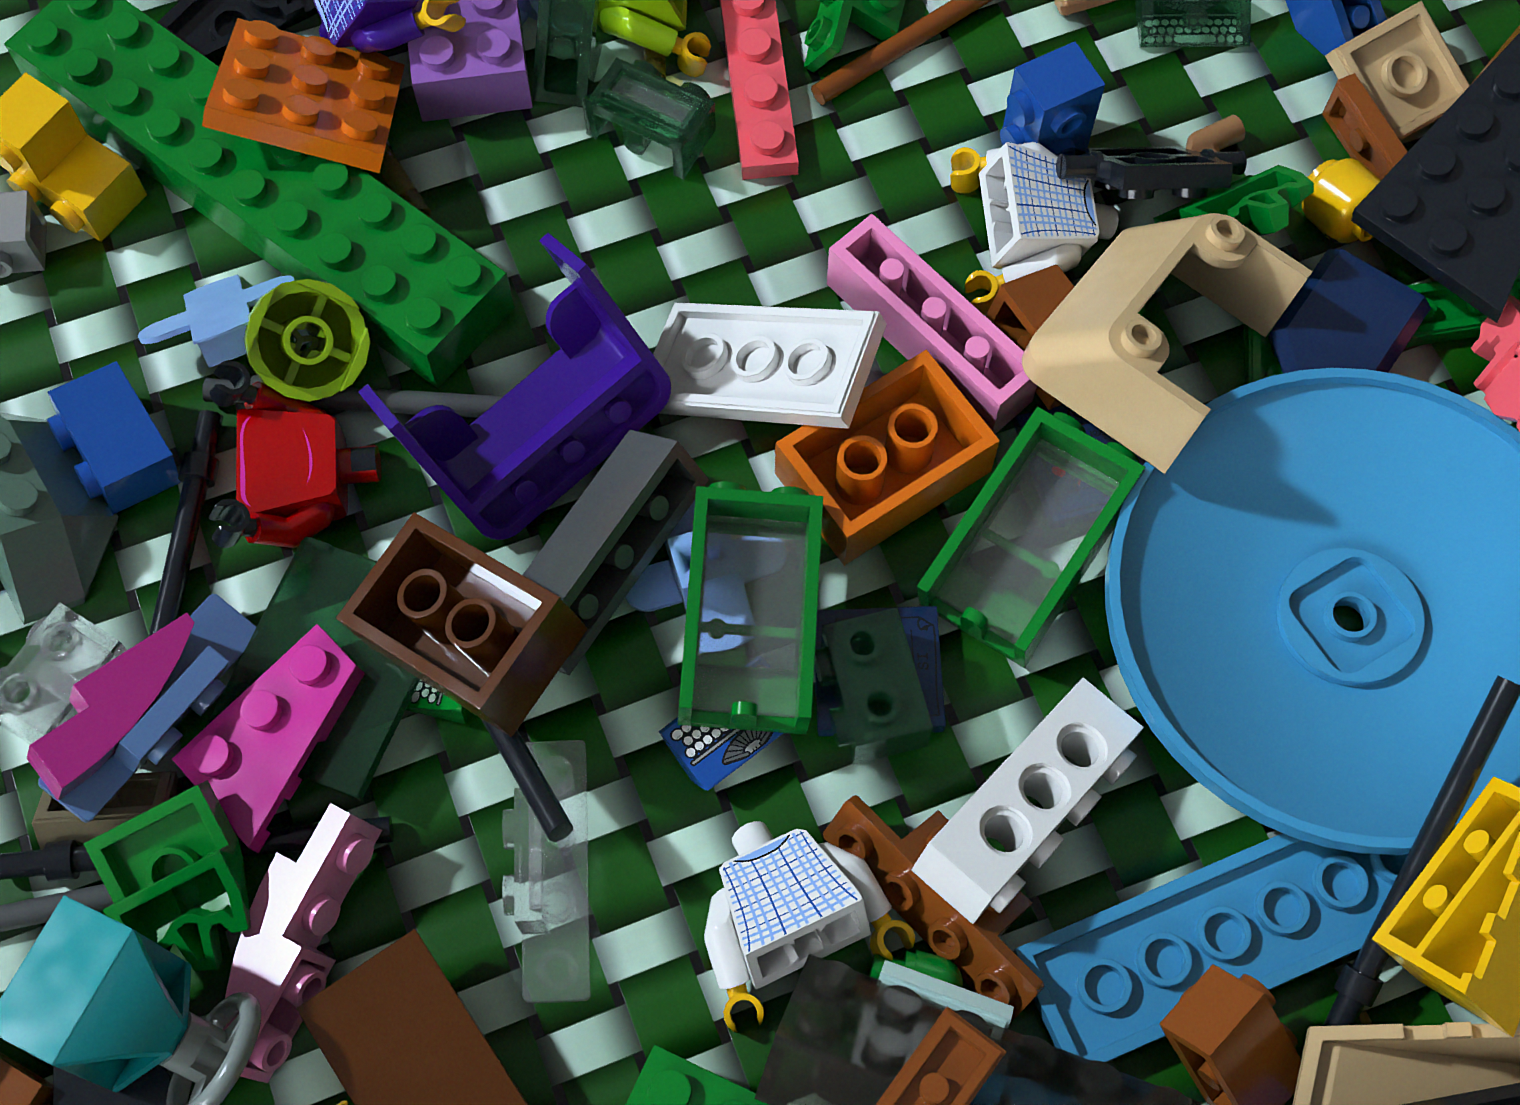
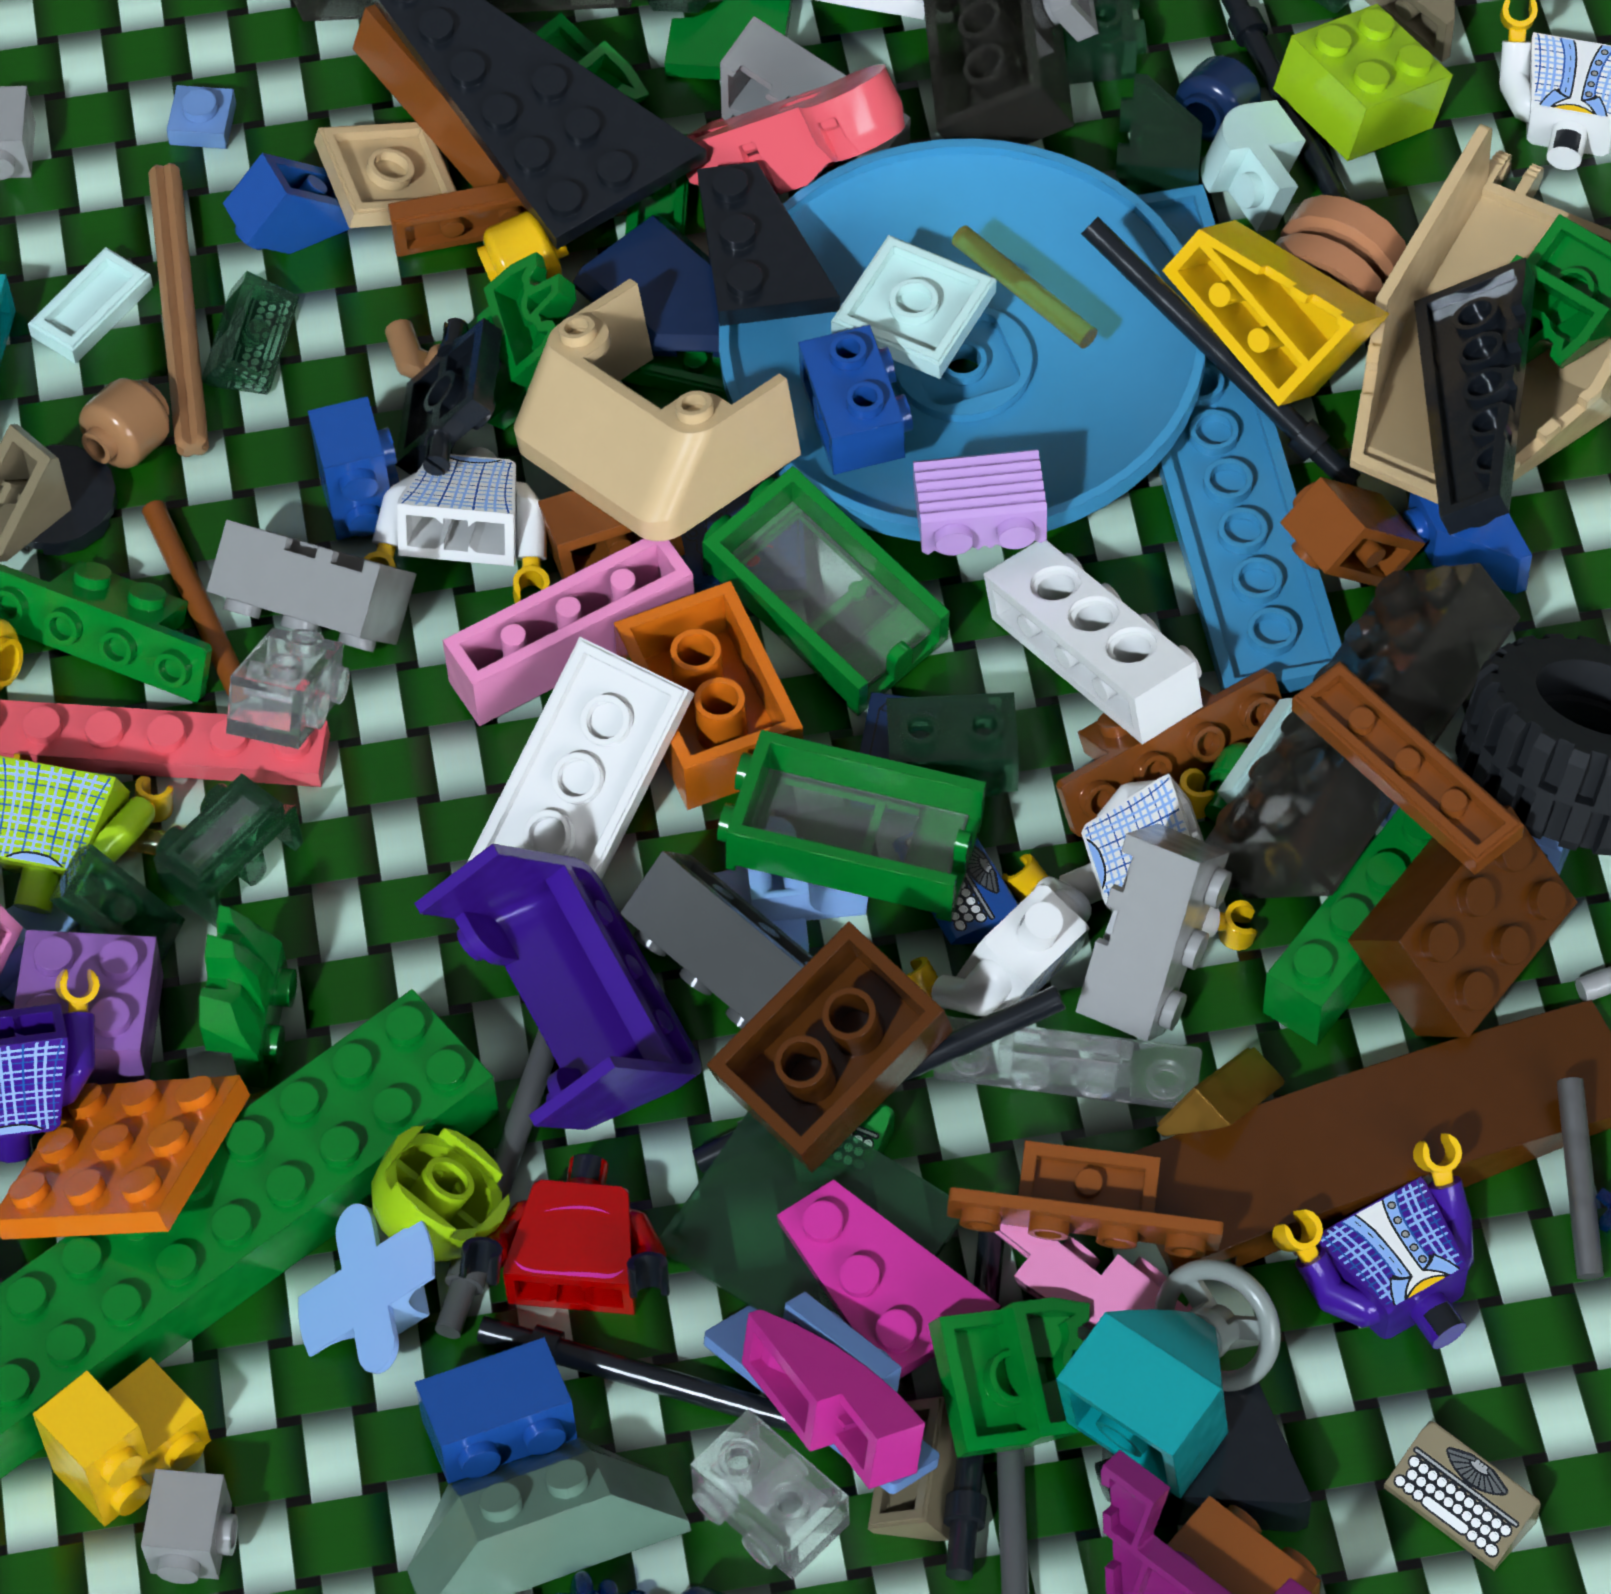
camera: 75 degrees left, 10 degrees down
none -> green plate [199,905,297,1088]
none -> light grey wedge [206,520,417,652]
none -> clear brick [226,628,350,749]
none -> black wing [697,162,840,326]
none -> blue brick [798,325,913,475]
none -> light aqua tile [831,235,996,379]
none -> white torso [906,854,1091,1017]
none -> lavender brick [913,449,1047,556]
none -> dark orange bracket [947,1140,1224,1258]
none -> clear yellow bar [952,225,1098,349]
none -> light grey wedge [1075,824,1232,1042]
none -> pearl gold slope [1156,1047,1285,1137]

